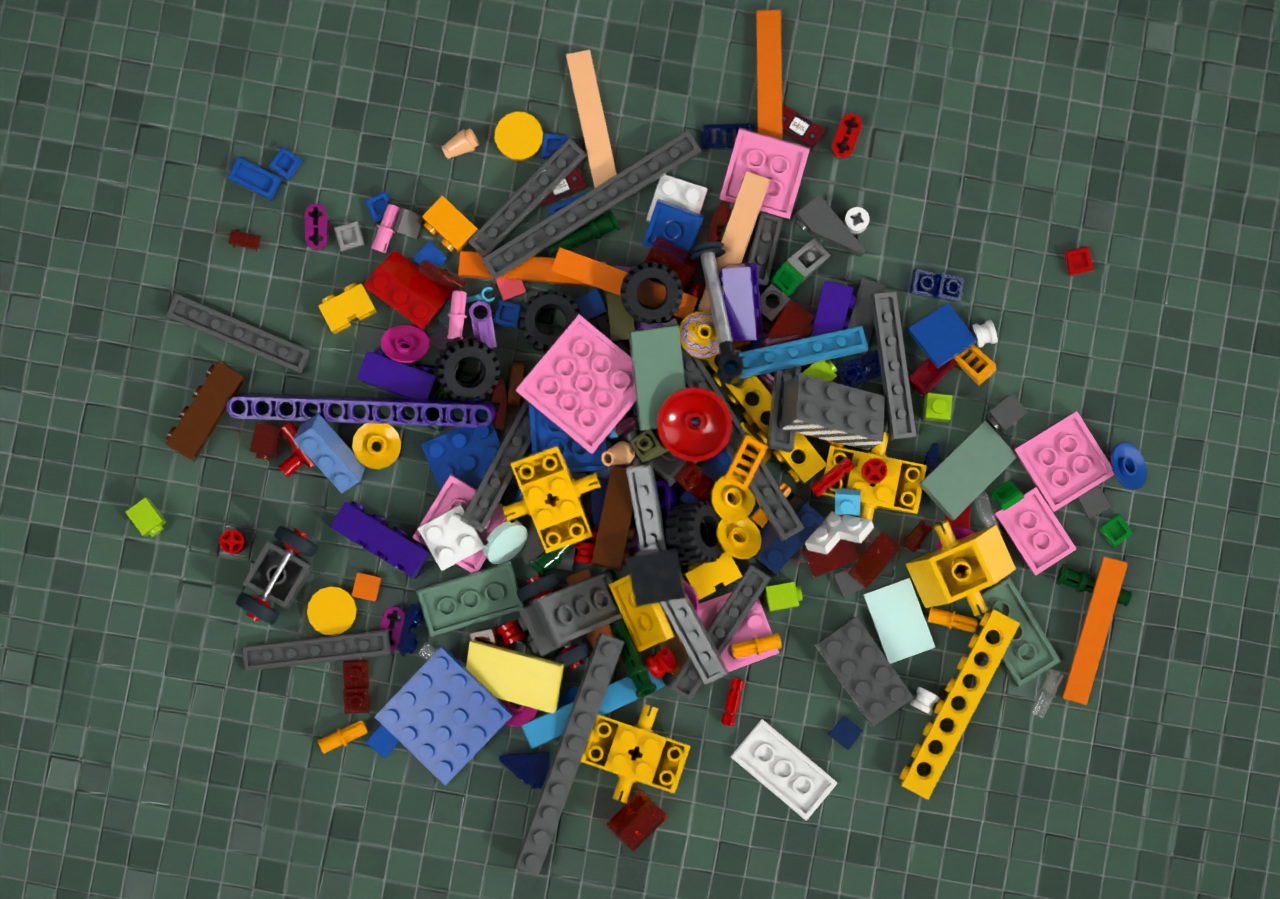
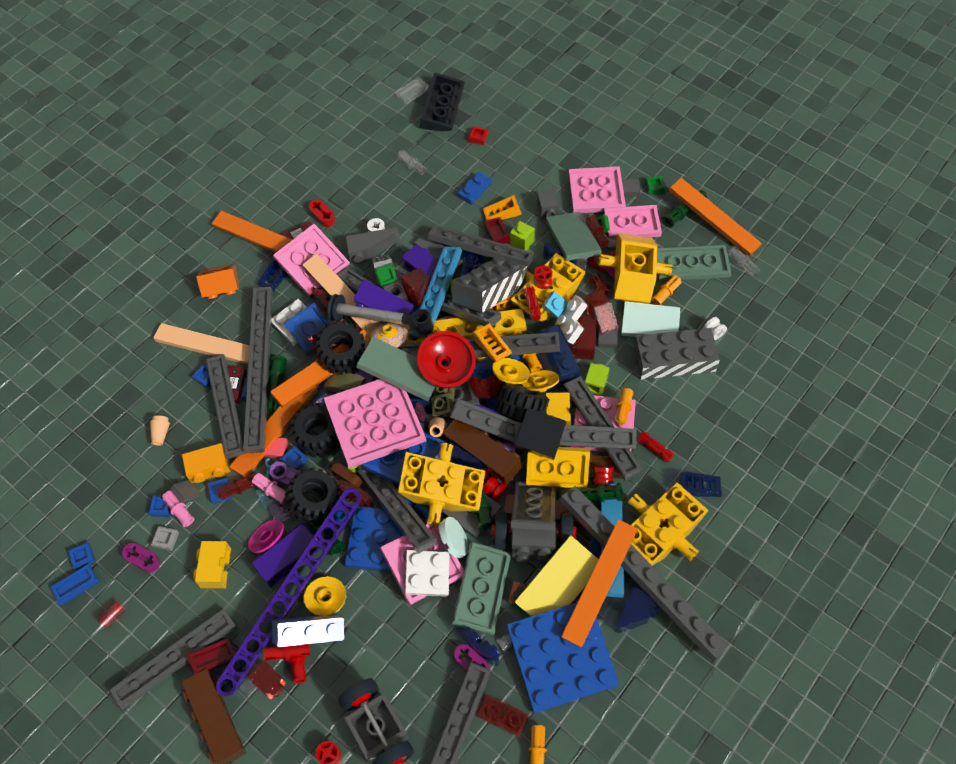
camera: 55 degrees left, 25 degrees down
yellow tile [307,587,357,636] -> none
dark purple wedge [330,501,431,579] -> none
orange tile [352,572,382,602] -> none
red slope [364,251,452,332] -> none
blue tile [366,724,400,759] -> none
yellow tile [495,112,543,161] -> none
red wheel [496,619,527,647] -> none
clear red brick [606,789,668,852] -> none
white tile [730,719,838,821] -> none
dark blue tile [828,715,863,750] -> none
yellow brick [899,609,1020,799] -> none
blue tile [908,303,977,369] -> none
clear blue slope [909,269,965,302] -> none
white wheel [971,320,998,348] -> none
blue dish [1111,442,1147,490] -> none
none -> dark red tile [186,638,236,675]
none -> orange slope [196,264,239,299]
none -> clear tile [394,77,429,105]
none -> clear axle [398,150,427,175]
none -> black slope [419,72,465,131]
none -> blue plate [458,172,492,205]
none -> orange tile [561,519,638,648]
none -> clear red axle [585,215,609,247]
none -> clear blue slope [679,472,722,497]

